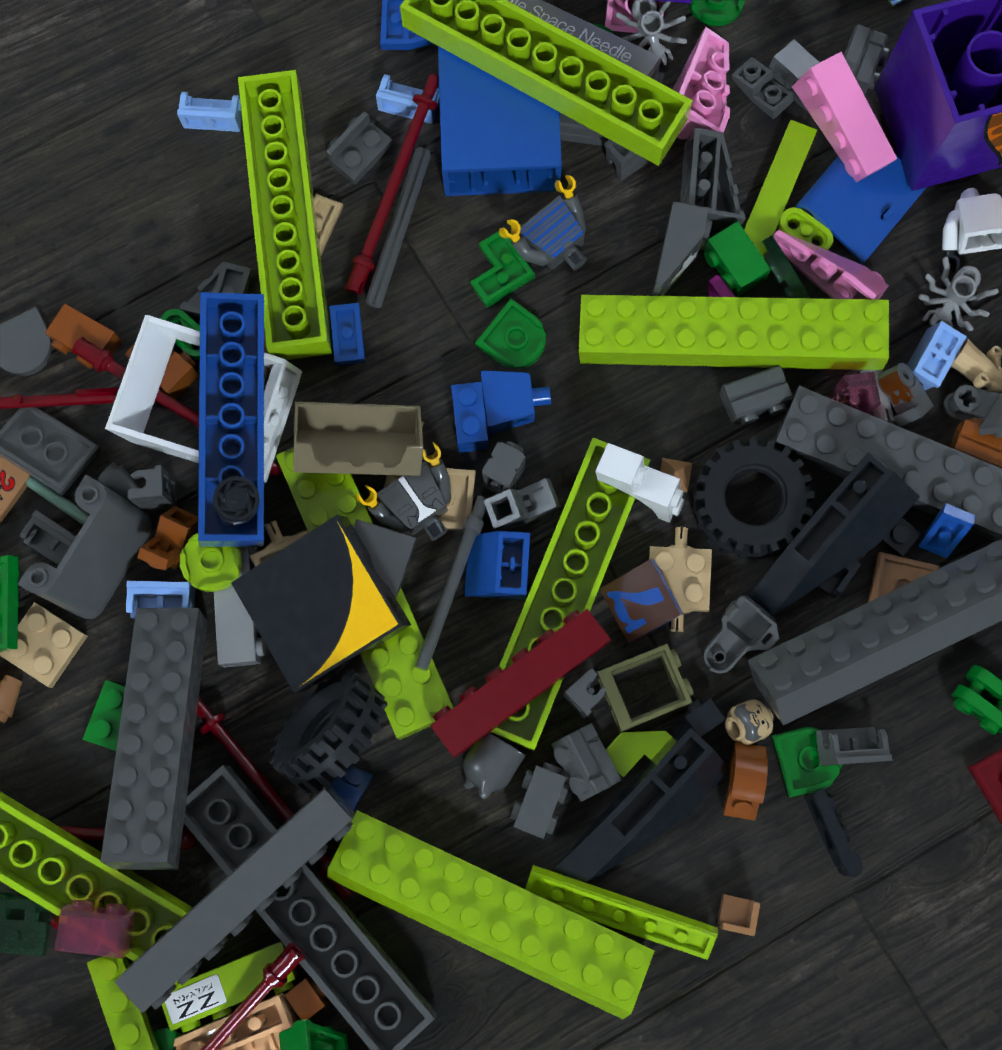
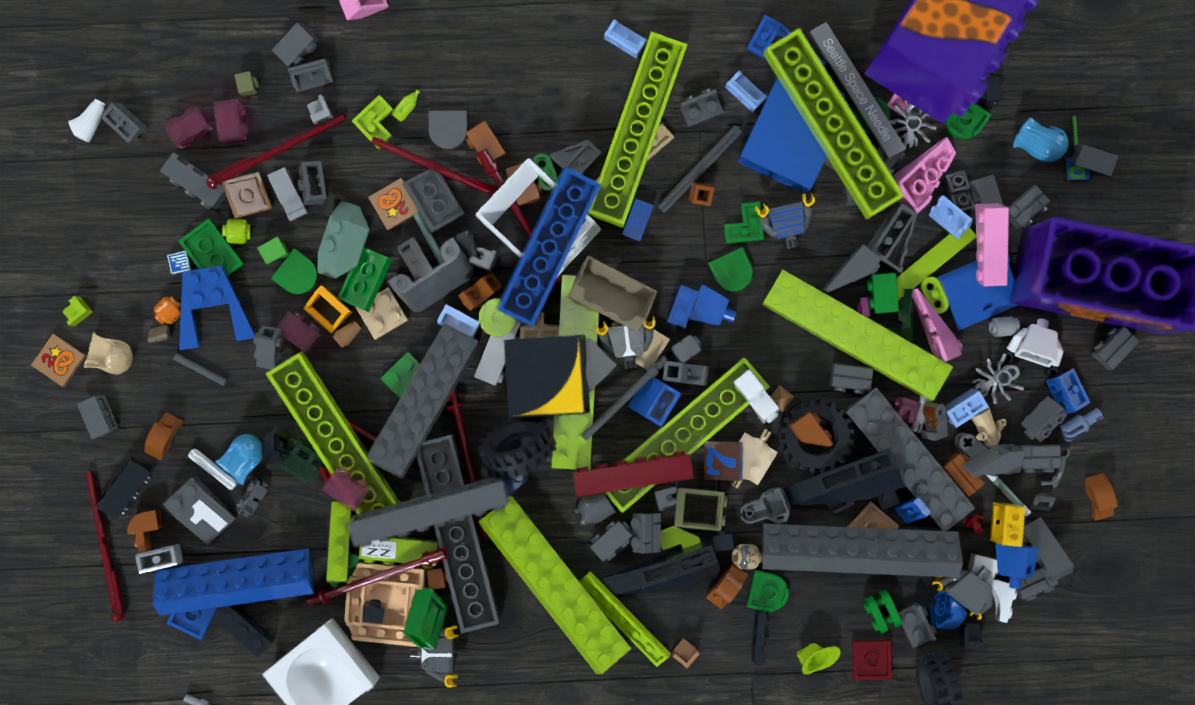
camera: 25 degrees right, 10 degrees up
black wheel [213,476,260,525] -> none
dark red bar [344,73,439,295] -> none
dark grey hinge [816,727,893,766] -> none
none -> dark orange plate [688,182,714,206]
none -> dark orange slope [789,412,833,447]
none -> lime piece [797,643,841,675]
none -> light blue hinge [929,195,973,239]
none -> light grey brick [989,316,1020,337]

